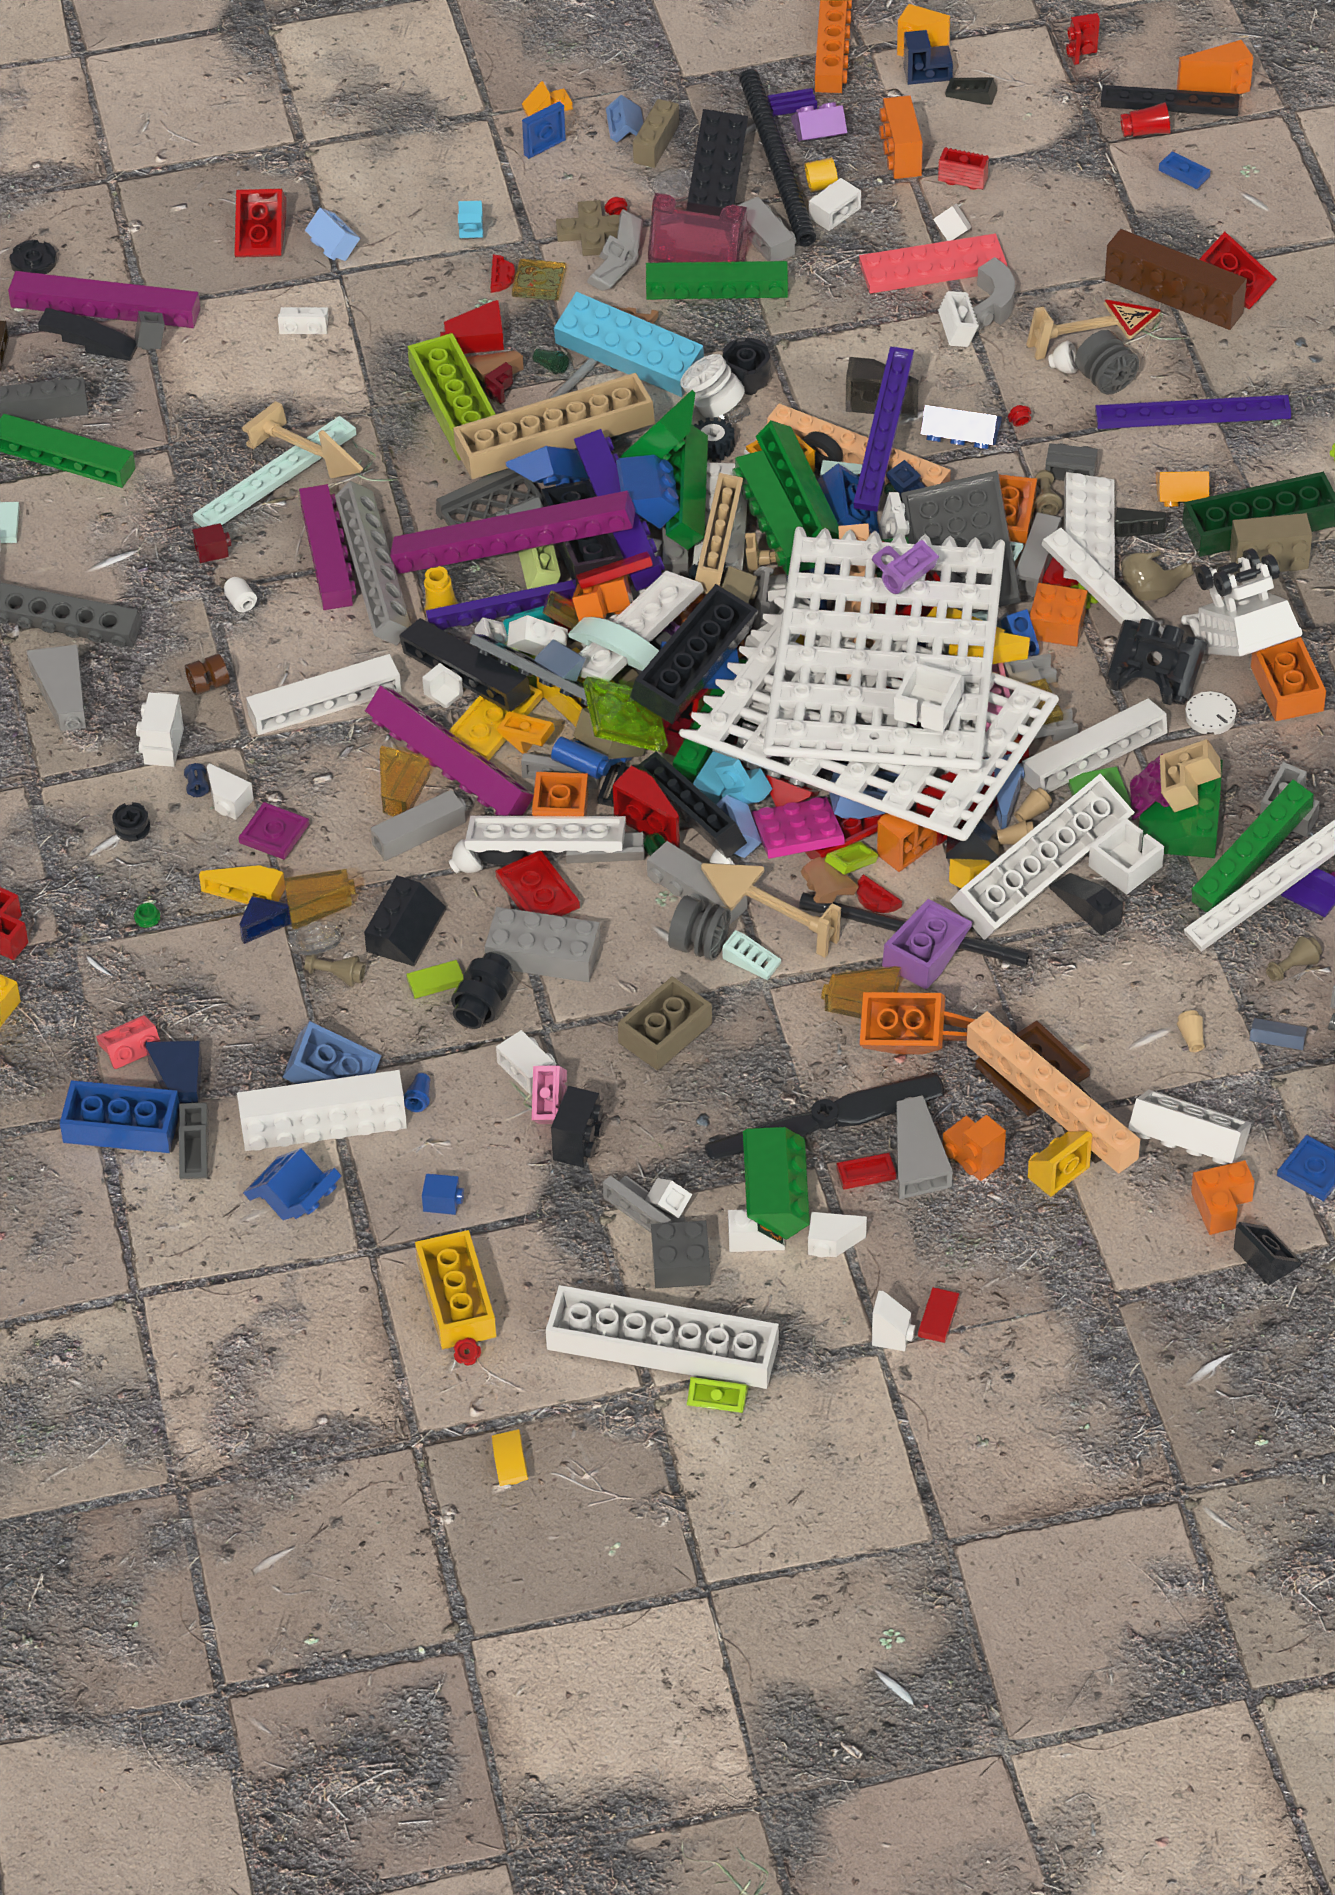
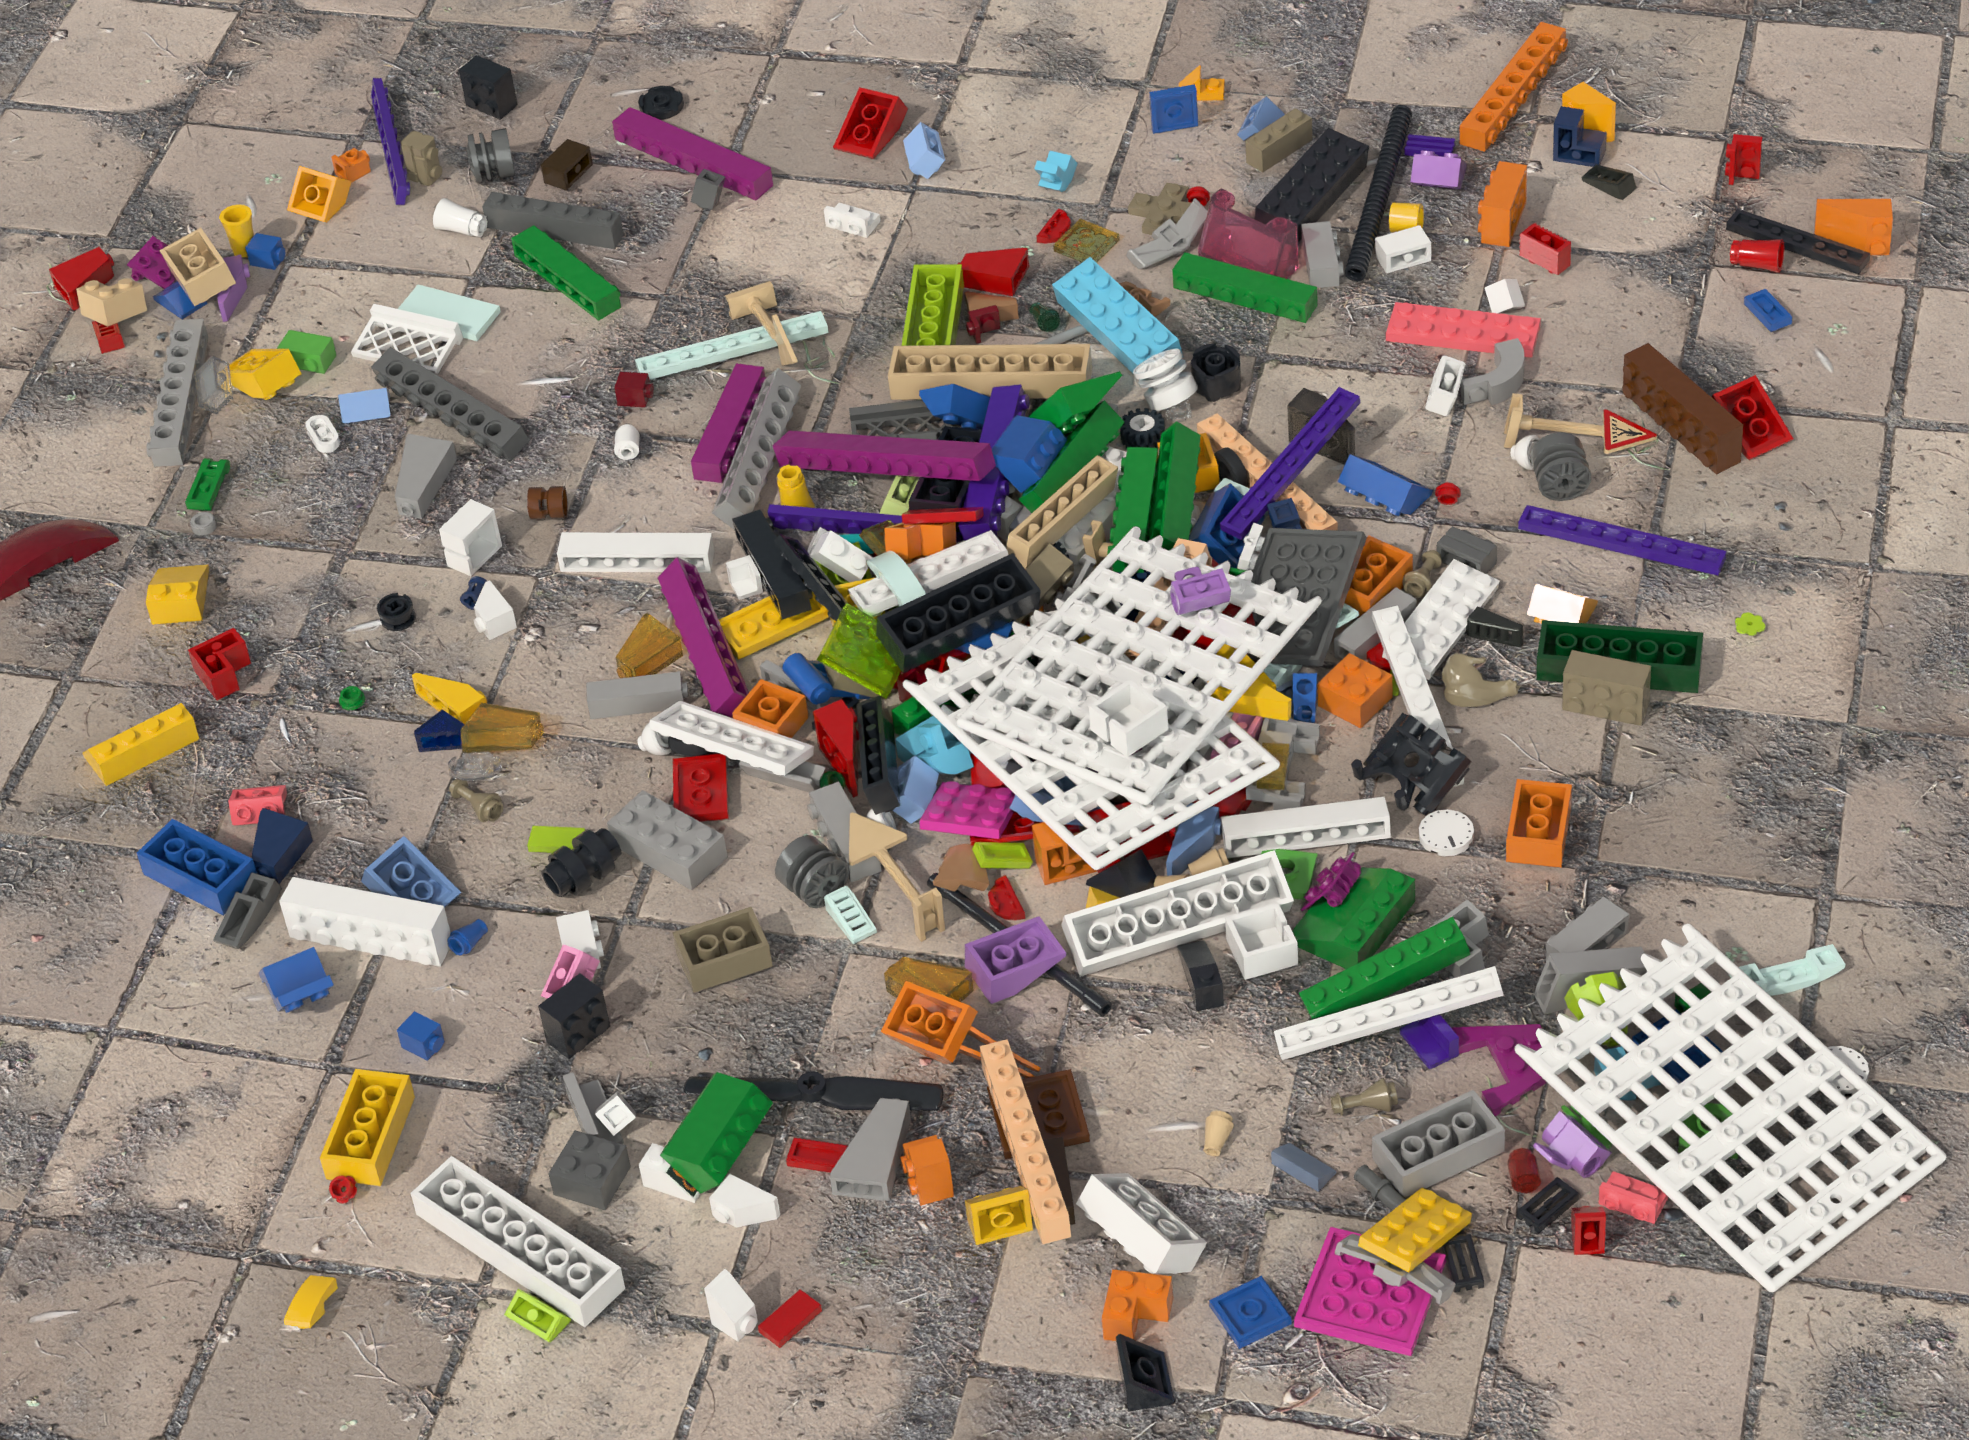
camera: 30 degrees right, 5 degrees down
black slope [38,308,137,361] -> none
magenta plate [238,802,309,860] -> none
black slope [364,875,446,966] -> none
light orange slope [497,711,555,754] -> none
sand blue slope [534,639,586,682] -> none
tan brick [1160,739,1221,812] -> none
white piece [1181,548,1302,657] -> none

